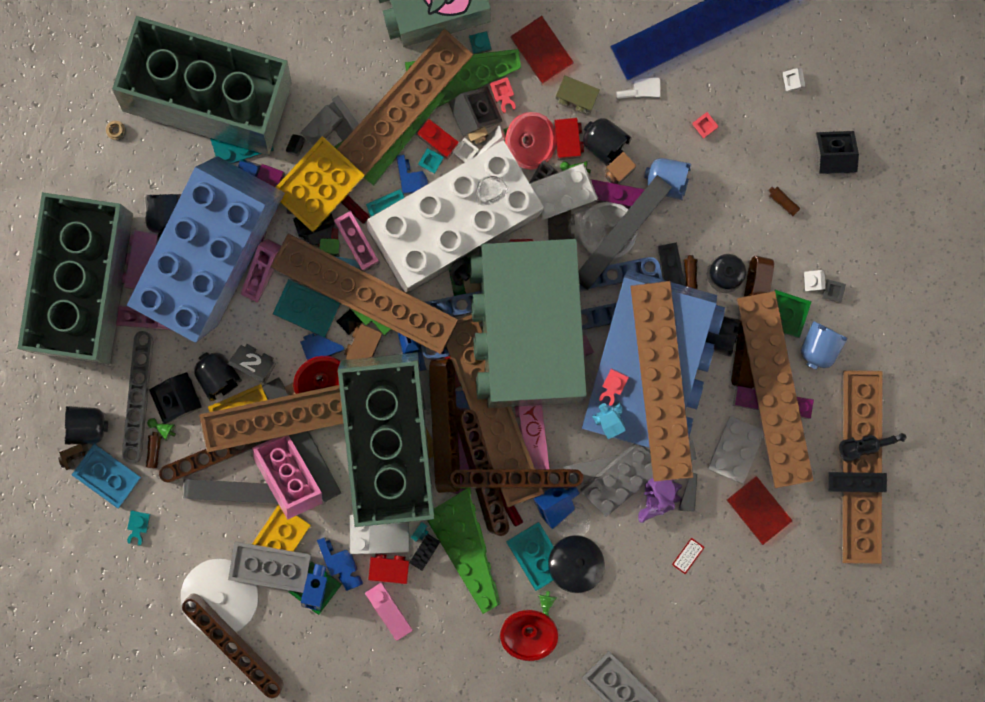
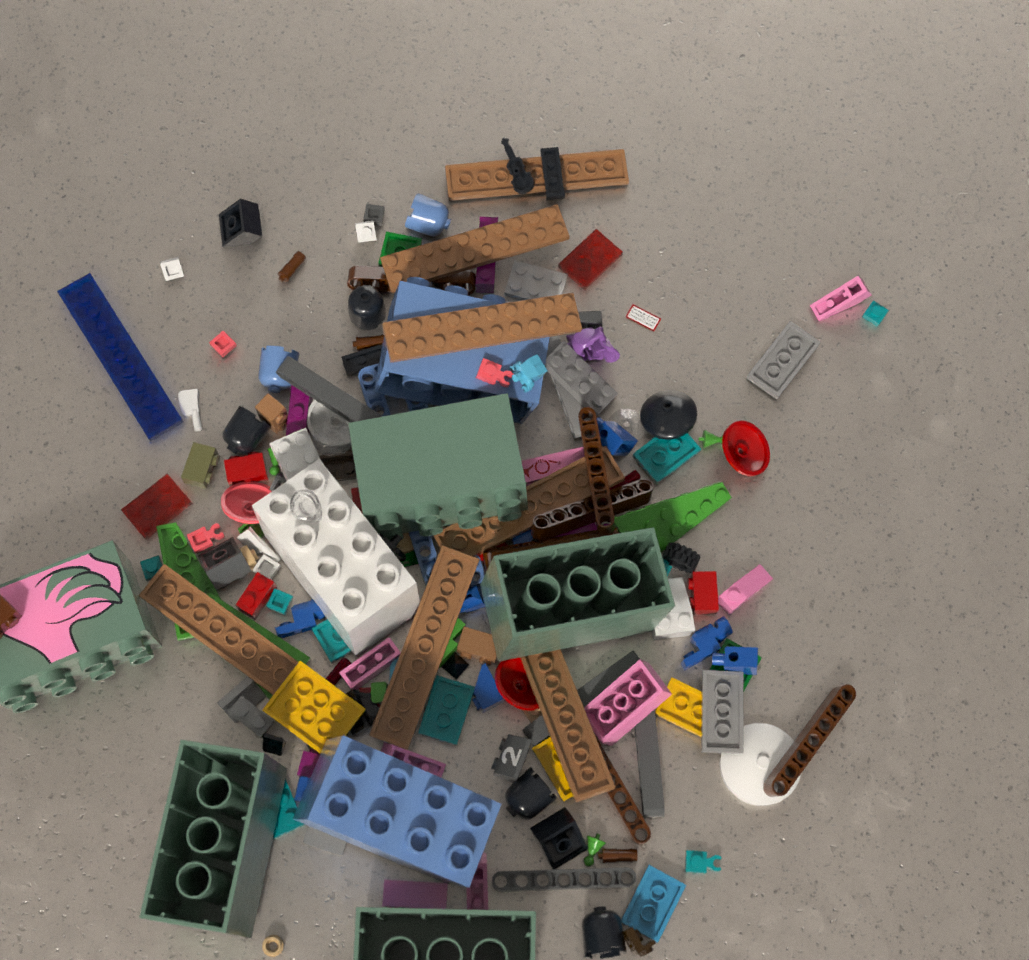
camera: 100 degrees left, 15 degrees down
black cylinder [144,194,181,237] -> none

